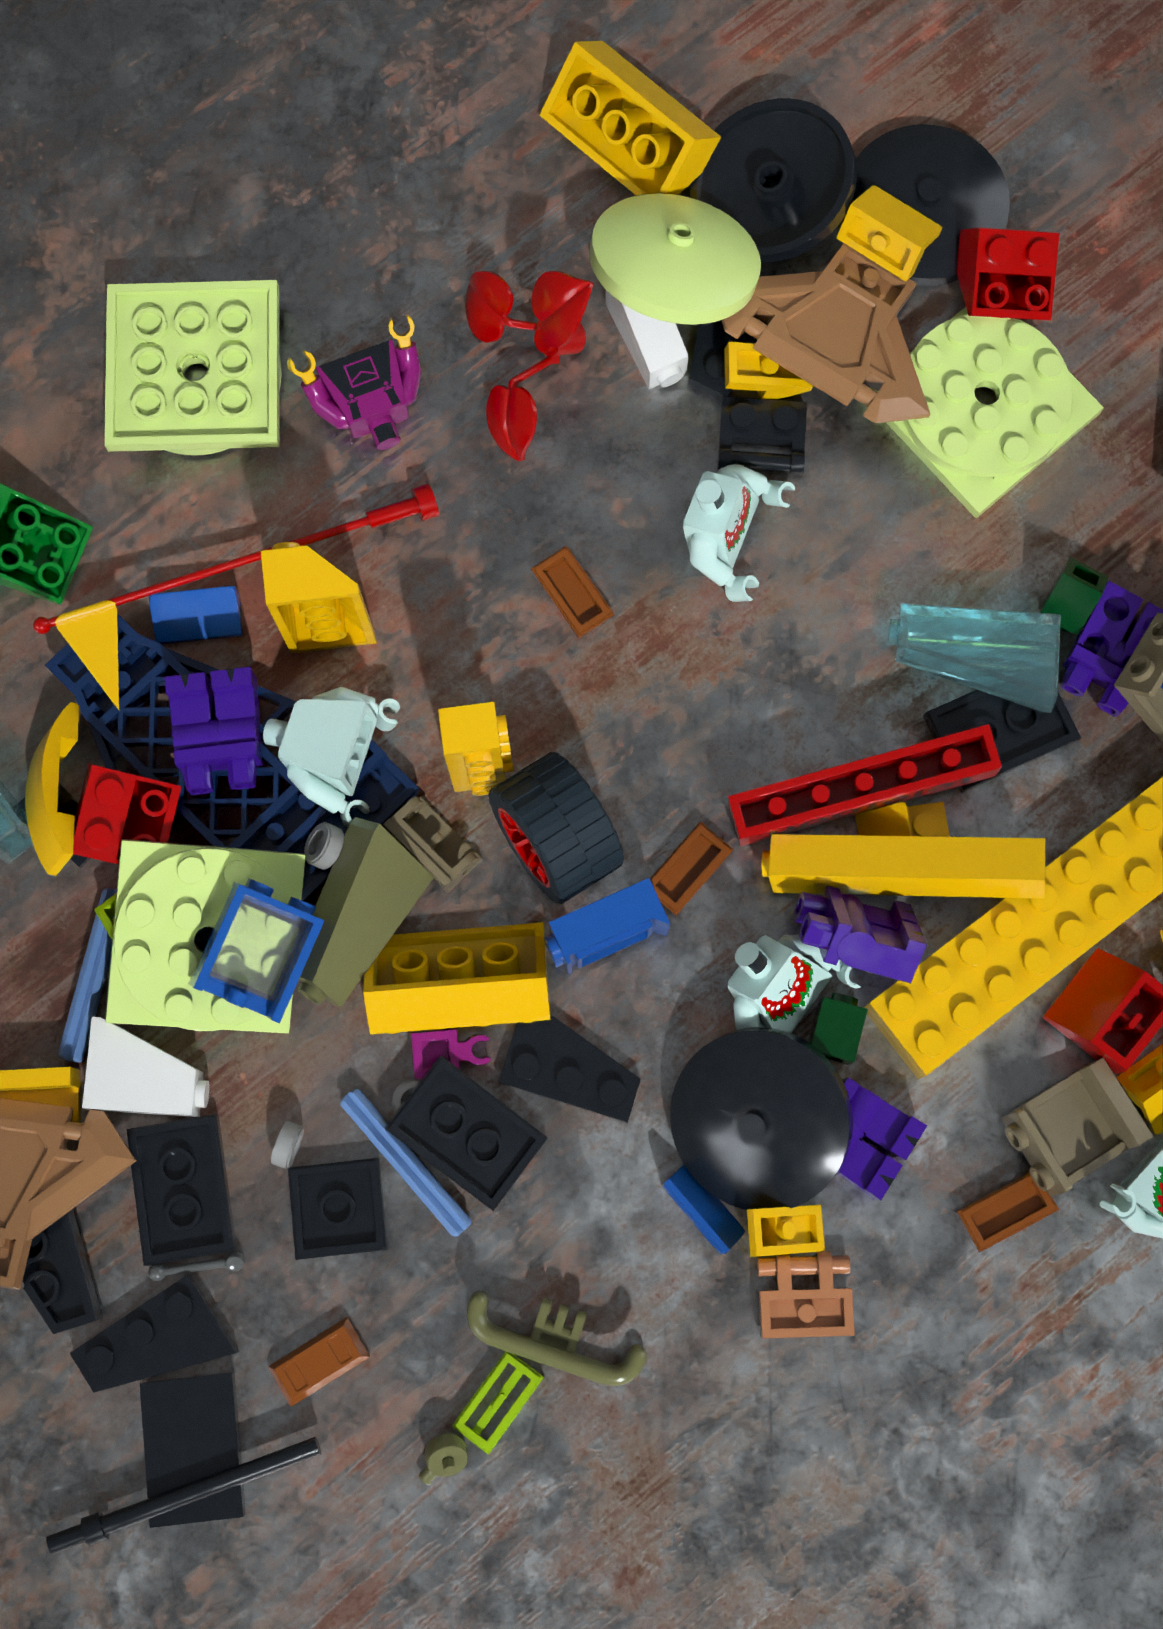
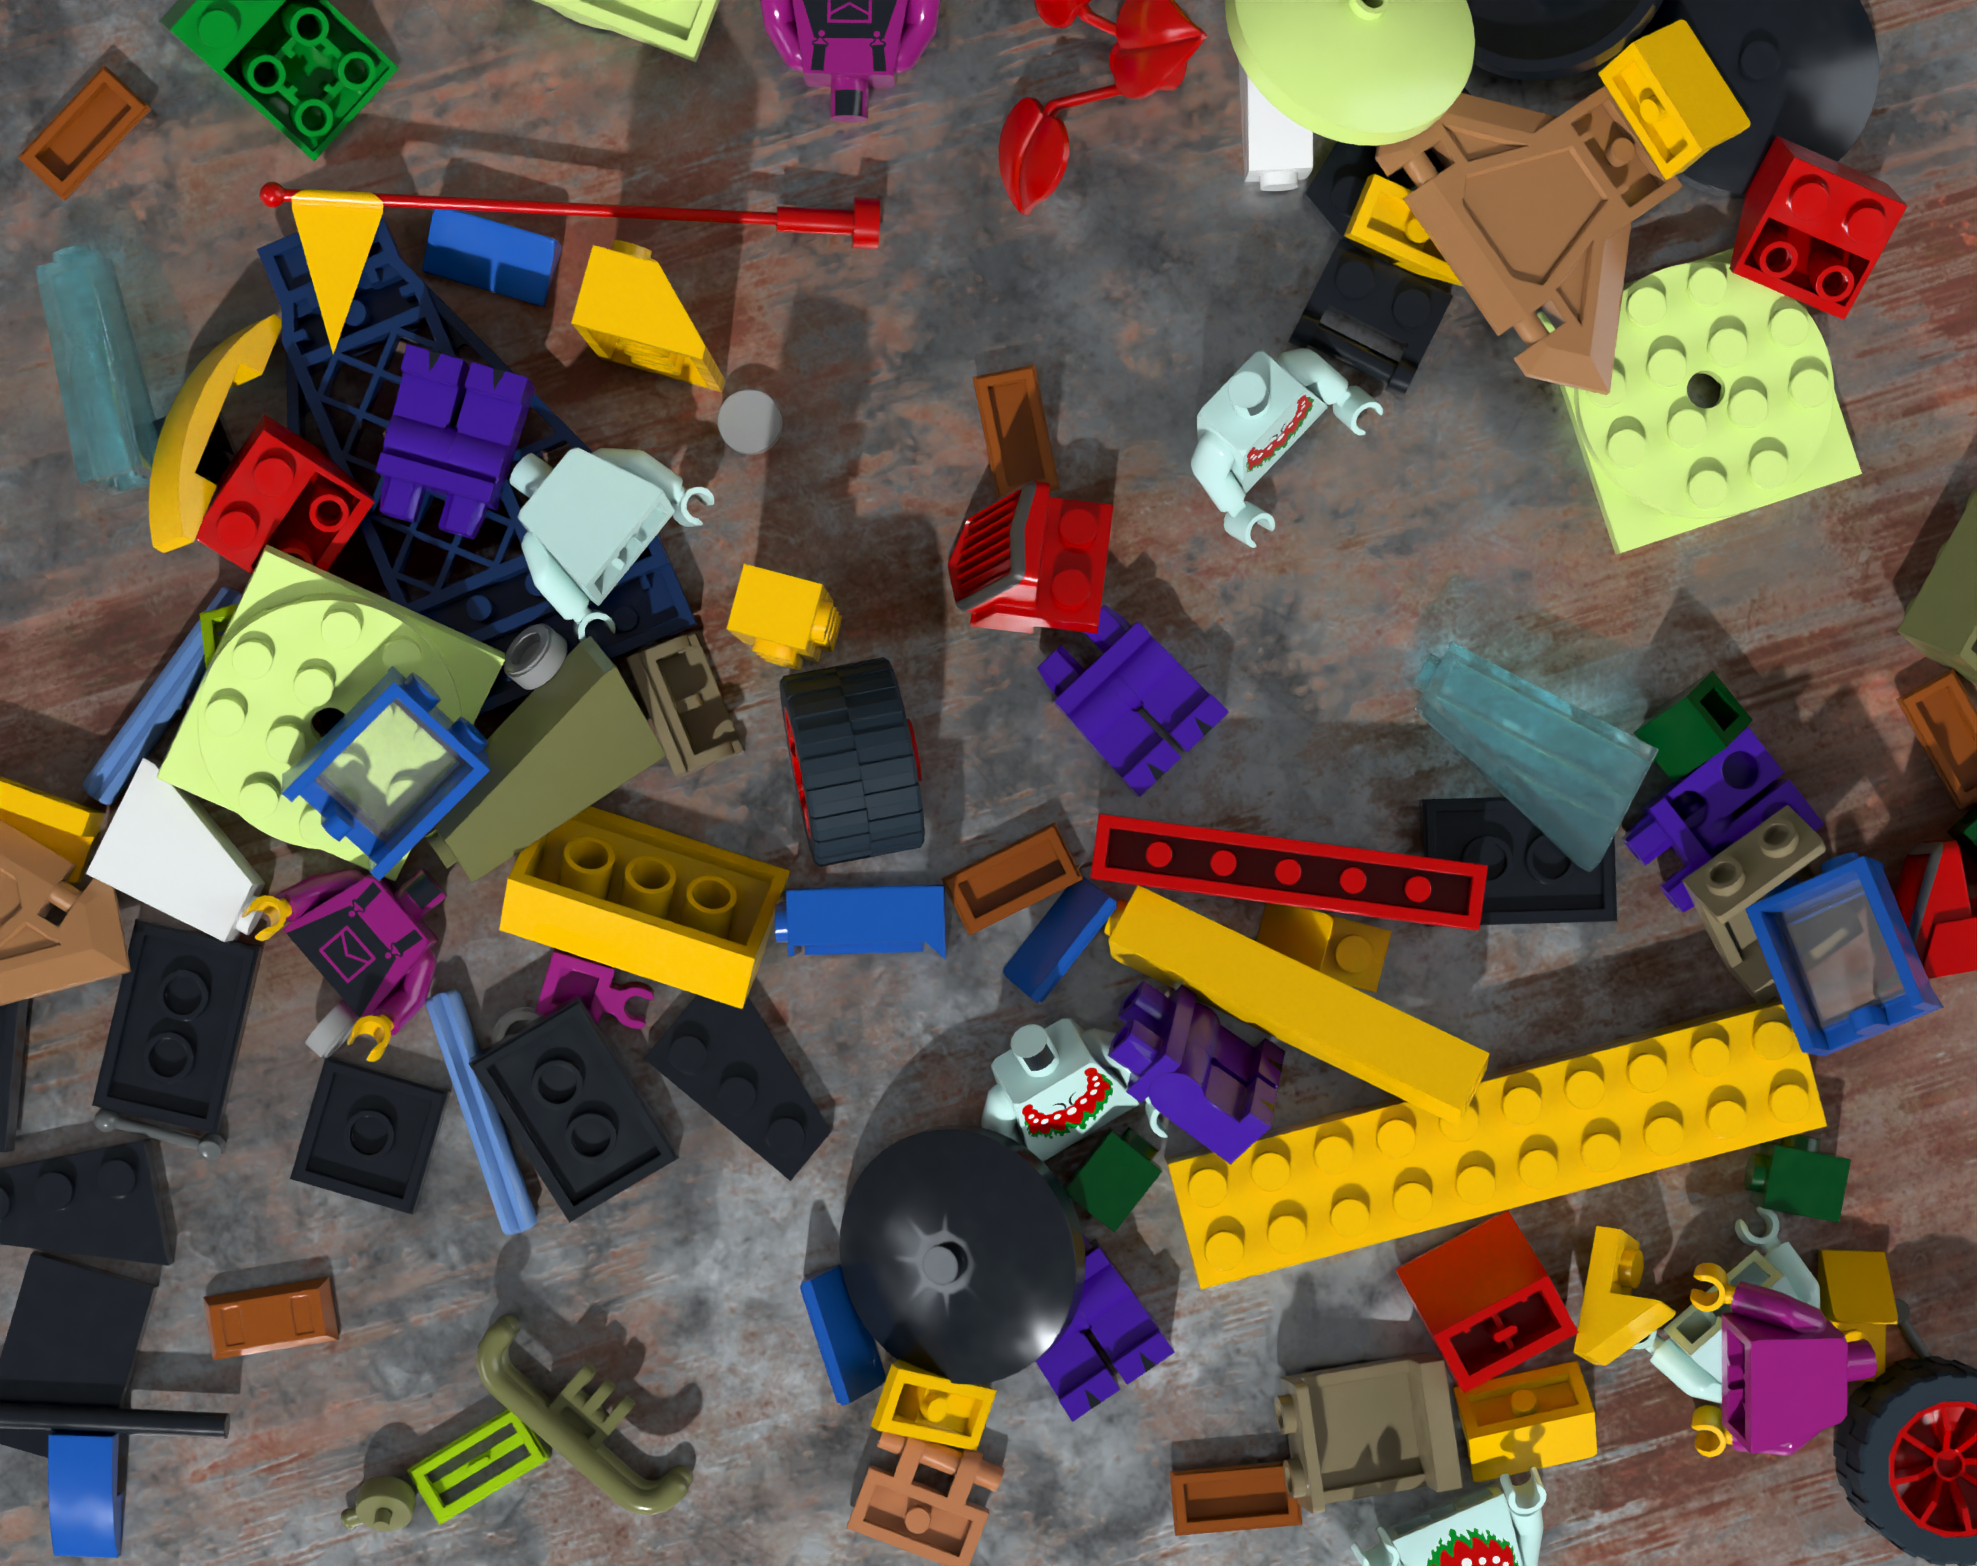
camera: 25 degrees right, 10 degrees up
none -> blue slope [48,1431,123,1558]
none -> torso [242,868,447,1062]
none -> light grey tile [718,389,783,455]
none -> red piece [947,480,1114,634]
none -> blue slope [1003,876,1117,1004]
none -> dark purple hips [1036,604,1229,797]

